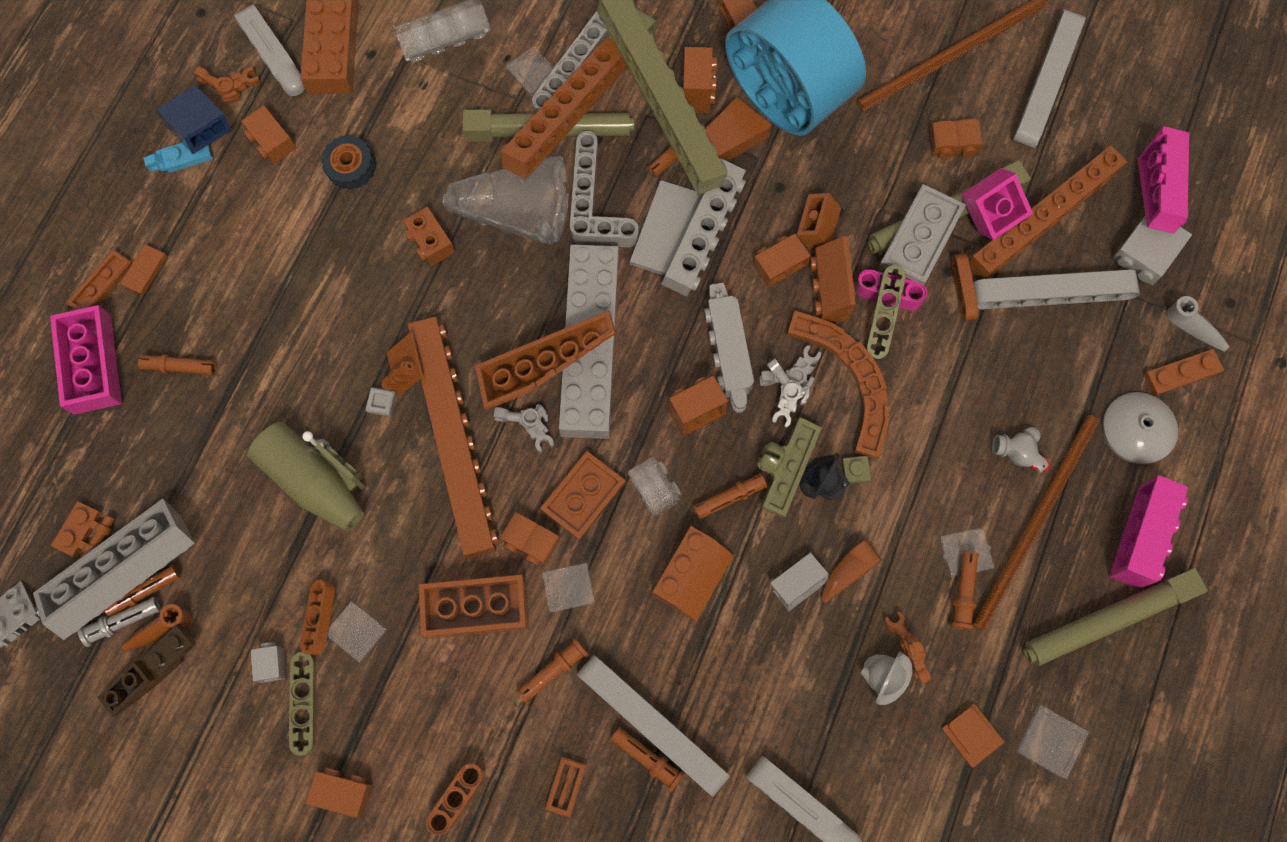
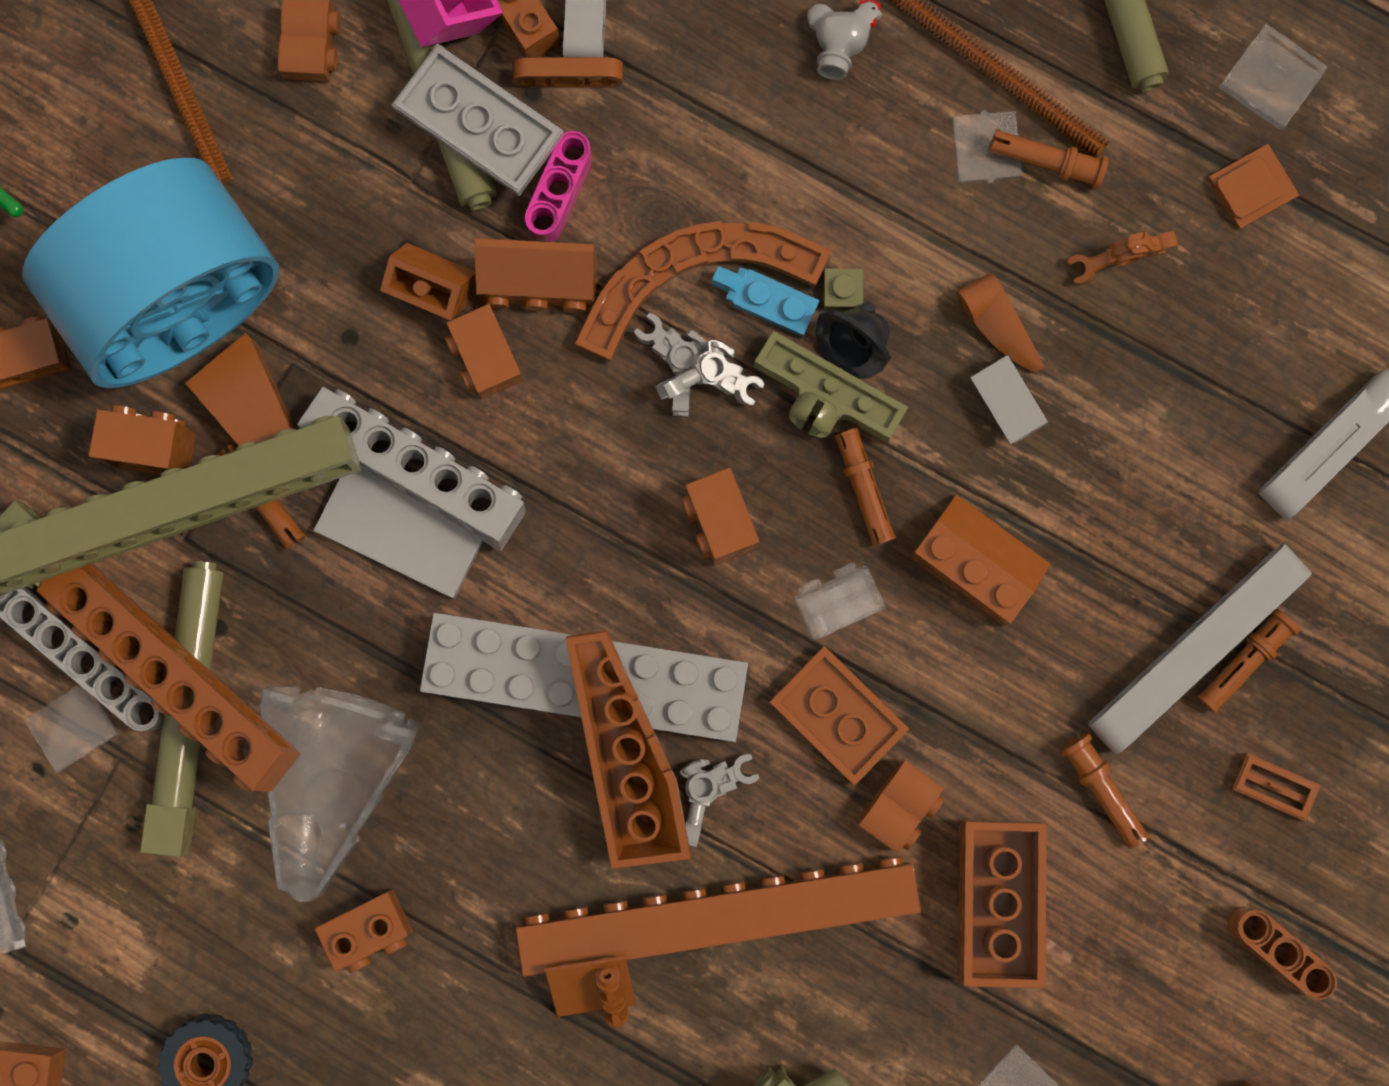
camera: 85 degrees left, 10 degrees up
light grey tile [365,388,396,417] -> none
clear piece [542,563,595,613] -> none
light grey beam [570,131,639,247] -> none
light grey hinge [704,283,754,414] -> none
light grey helmet [860,651,912,705] -> none
olive beam [866,265,906,359] -> none
none -> dark azure hinge [712,266,820,337]

